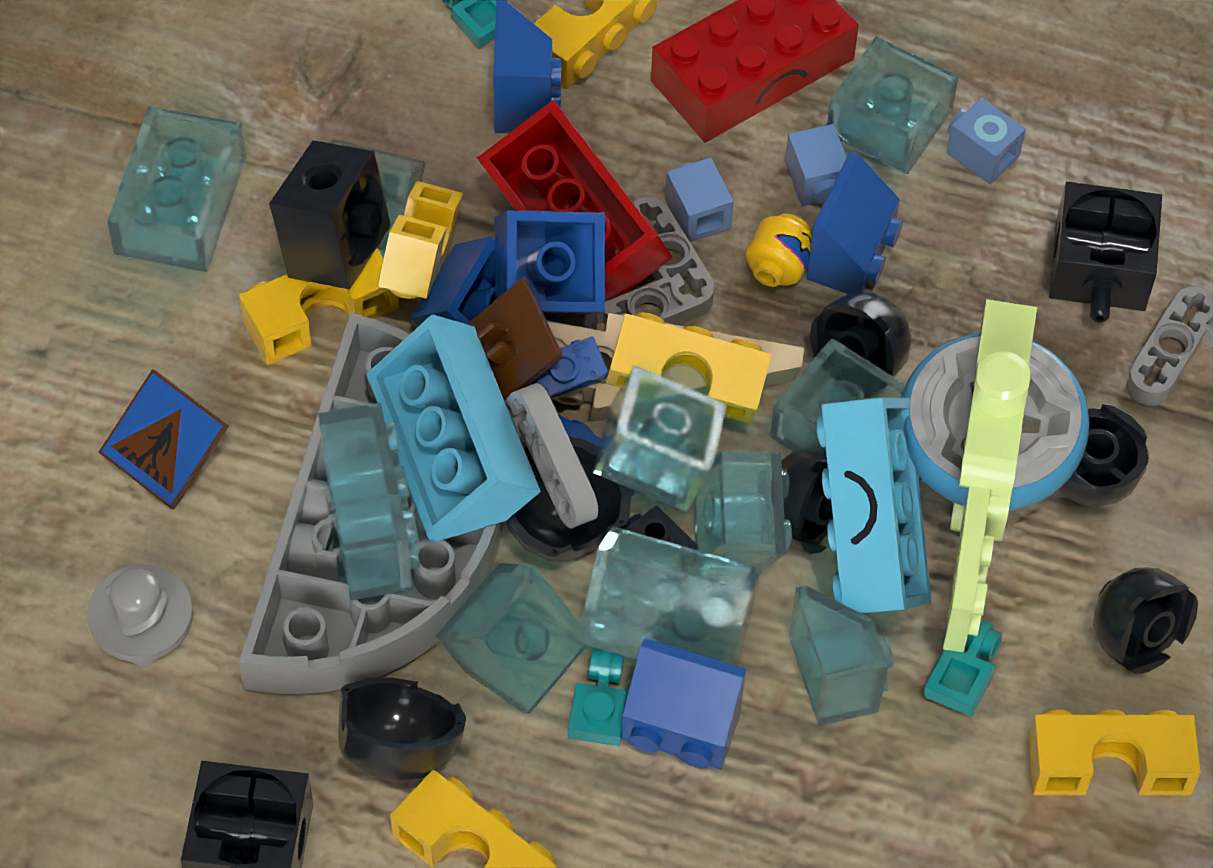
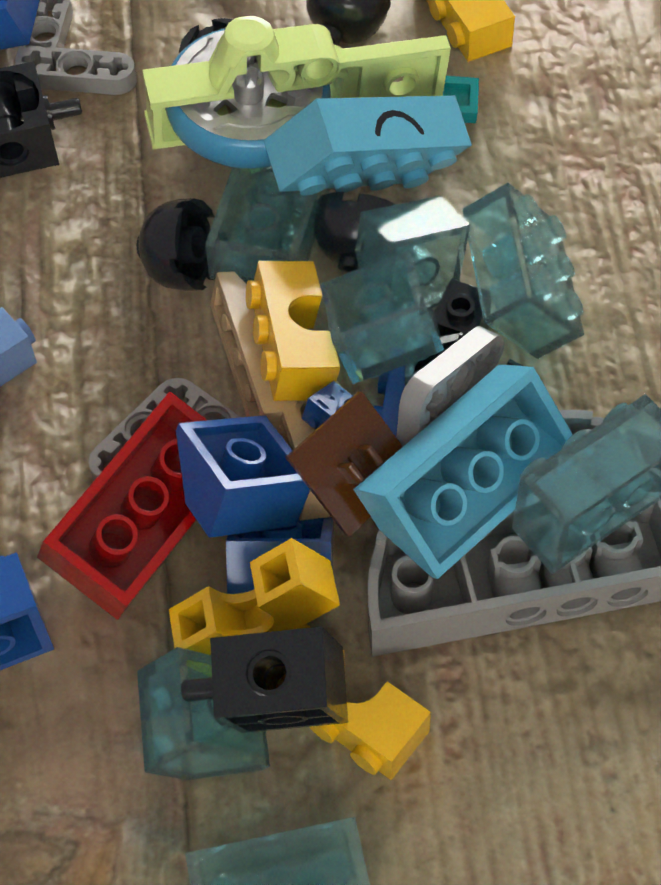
camera: 110 degrees left, 0 degrees up
piece [99,369,229,509] -> none
clear light blue slope [436,563,593,714] -> none
teal plate [568,644,628,746] -> none
slope [621,638,746,770] -> none
medium blue brick [665,158,734,242] -> none
yellow head [745,213,813,287] -> none
clear light blue slope [789,585,893,727] -> none
blue slope [807,151,903,294] -> none

